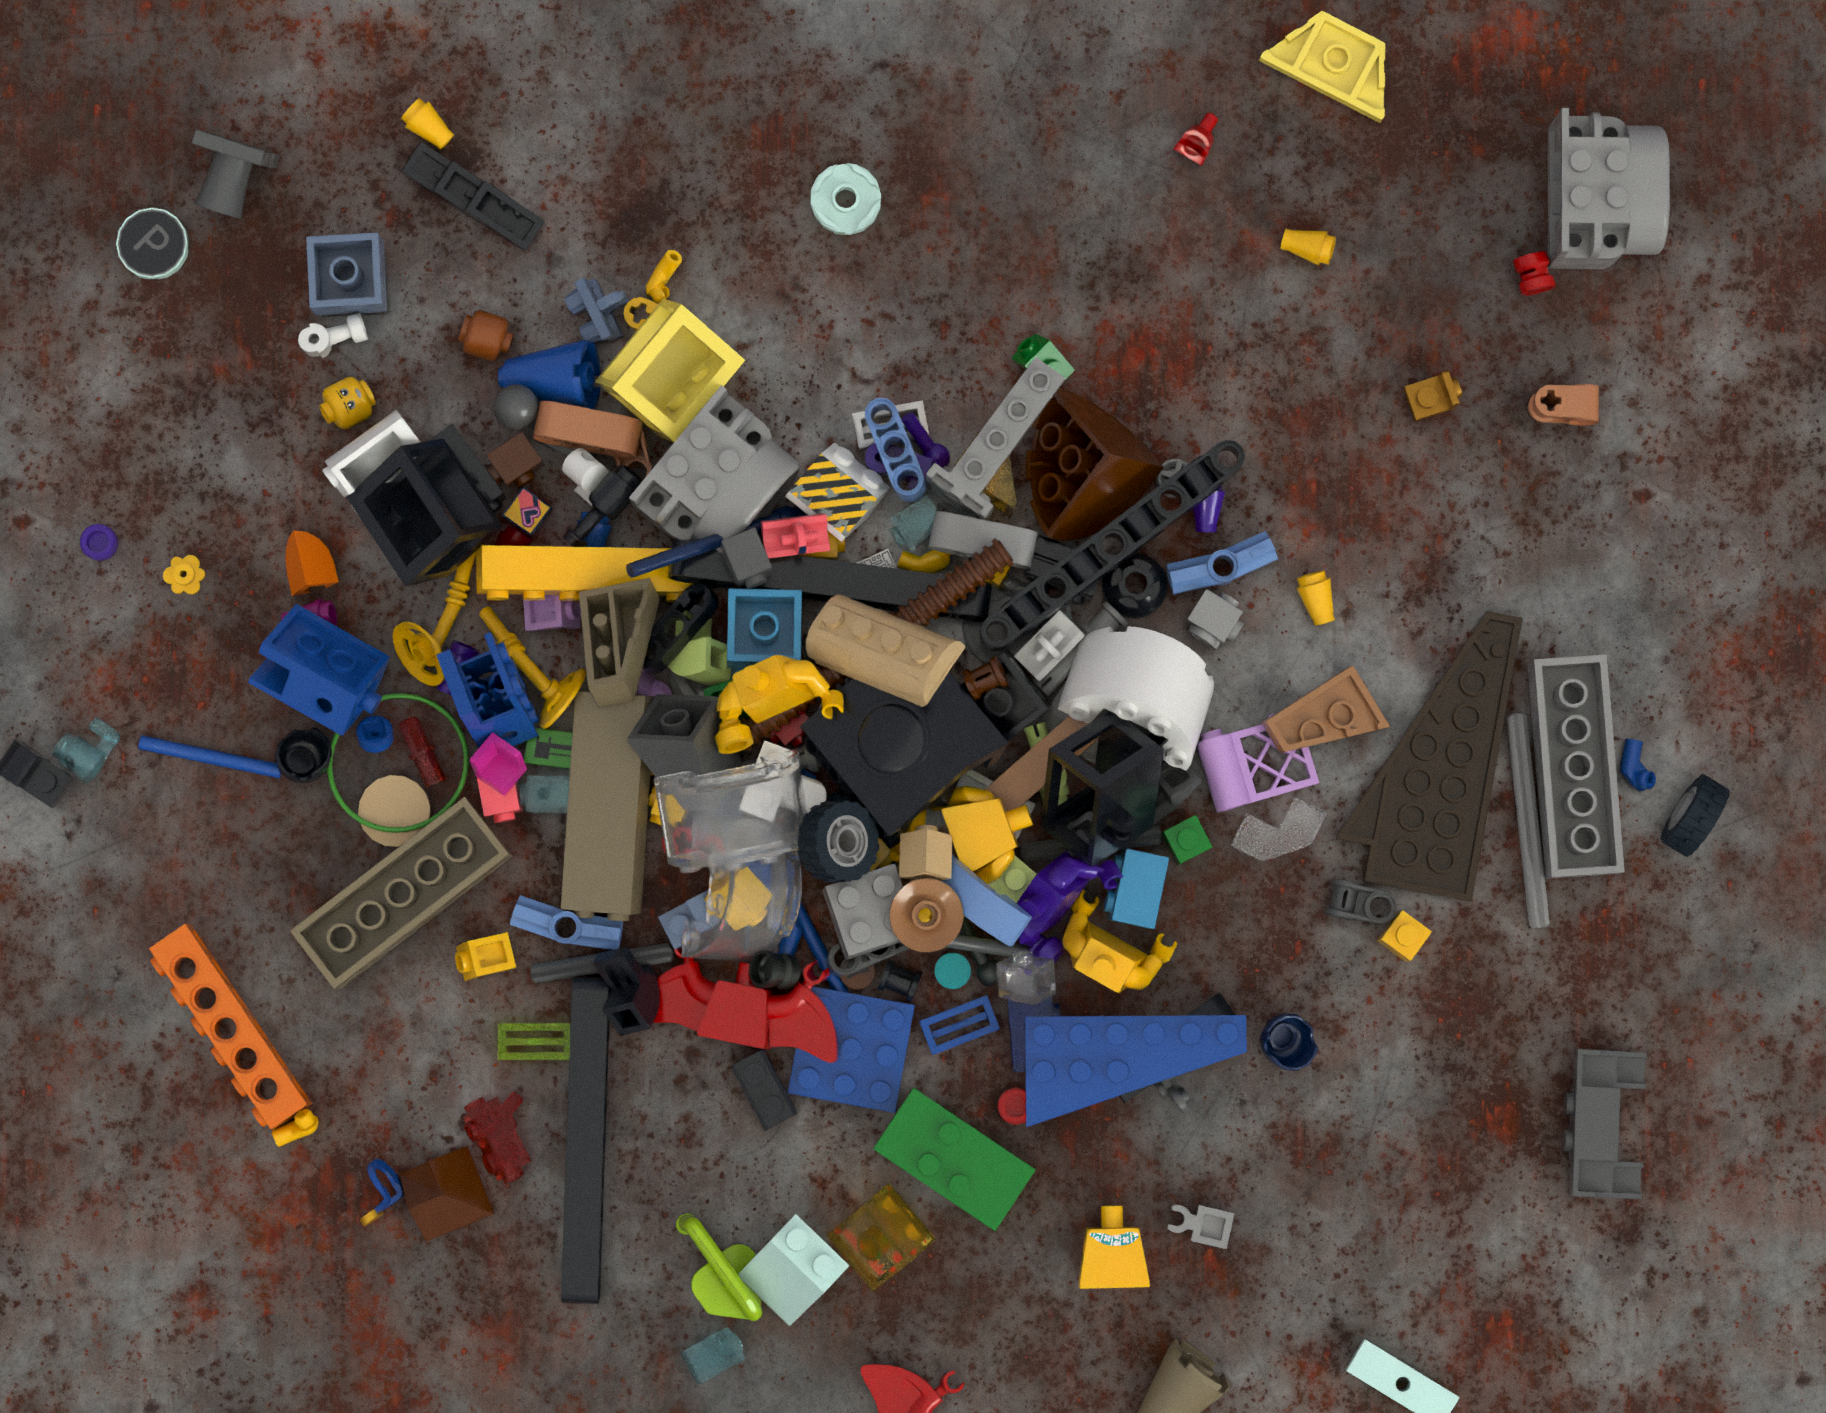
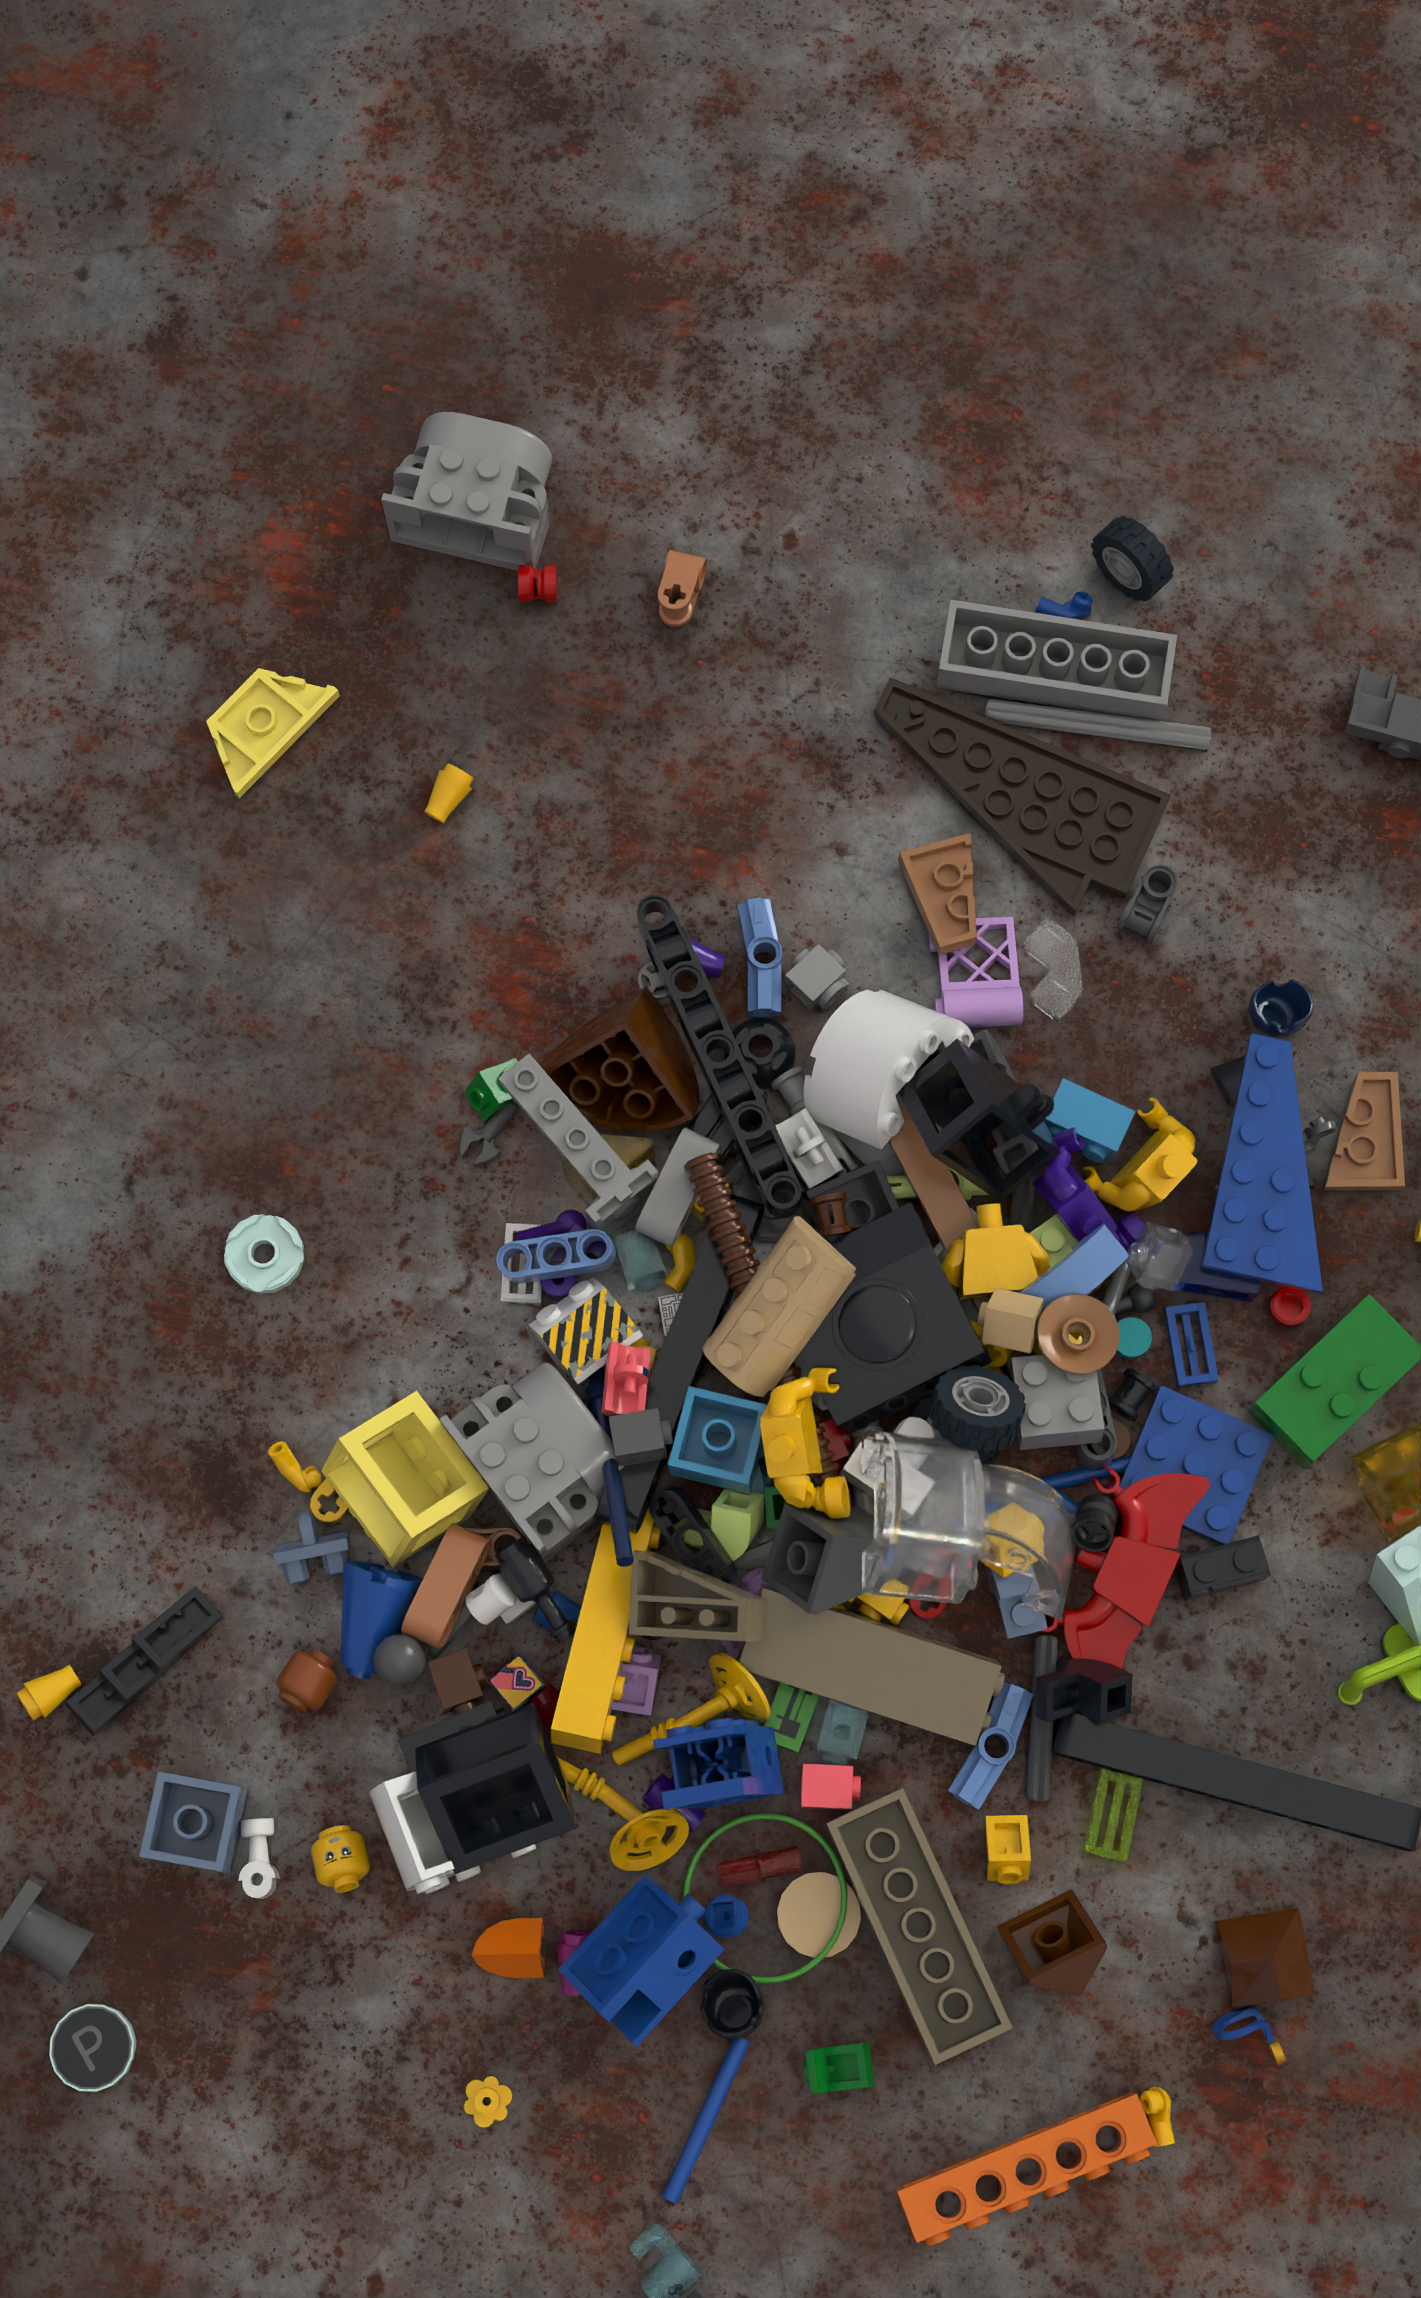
camera: 75 degrees left, 10 degrees down
dark purple tile [80,524,118,561] -> none
clear red brick [464,1092,532,1185] -> none
dark pink panel [470,732,527,796] -> none
green brick [1162,815,1212,866] -> none
red piece [1173,113,1218,166] -> none
yellow cone [1296,570,1335,626] -> none
yellow brick [1376,910,1432,962] -> none
pearl gold bracket [1403,370,1462,422] -> none
none -> dark grey bar [460,1103,517,1168]
none -> green bracket [804,2042,875,2095]
none -> reddish brown slope [997,1889,1108,1996]
none -> medium nougat wing [1323,1072,1405,1191]

